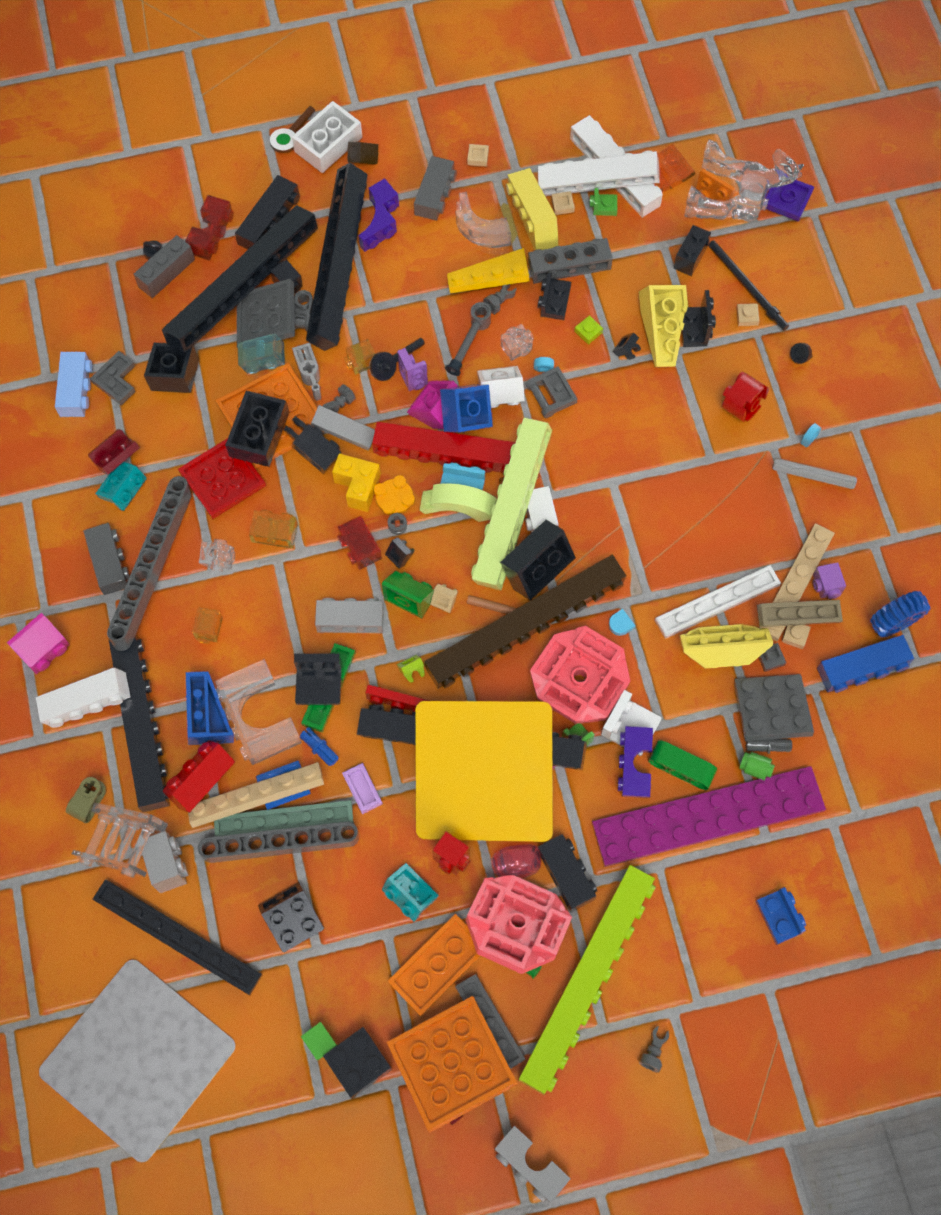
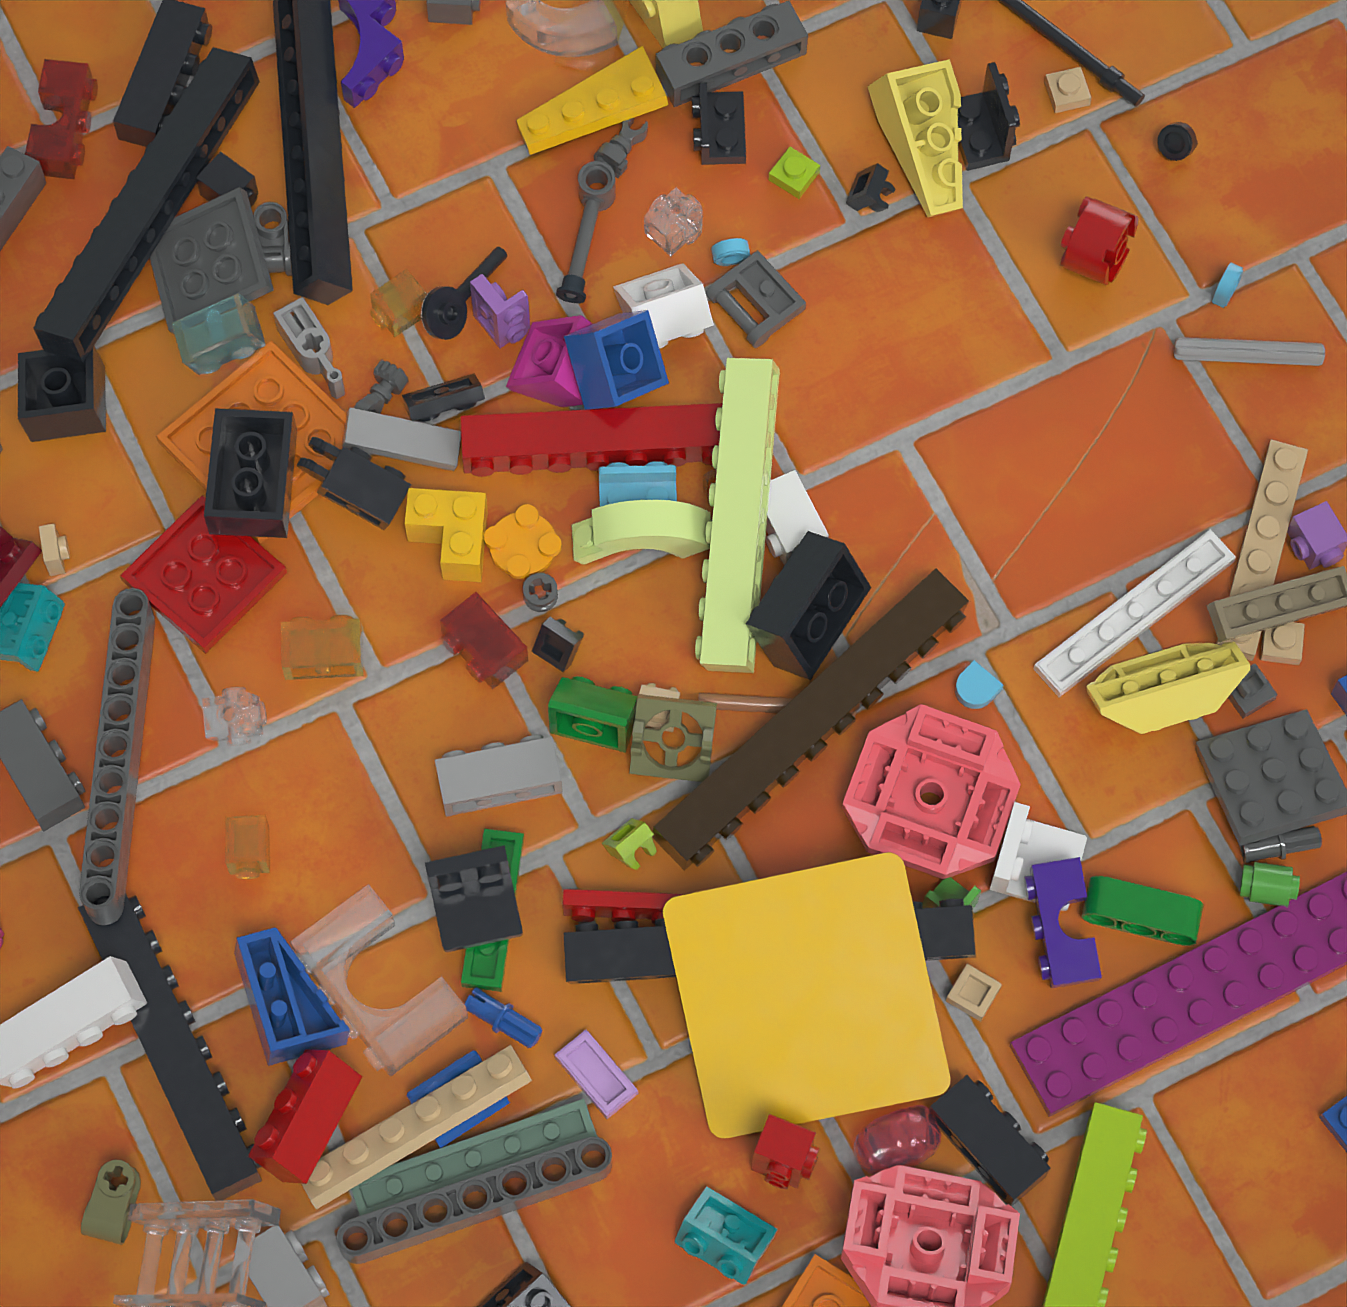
camera: 15 degrees left, 0 degrees up
none -> tan plate [39,524,70,576]
none -> black plate [402,373,485,421]
none -> olive piece [629,694,717,782]
none -> tan plate [946,964,1002,1022]

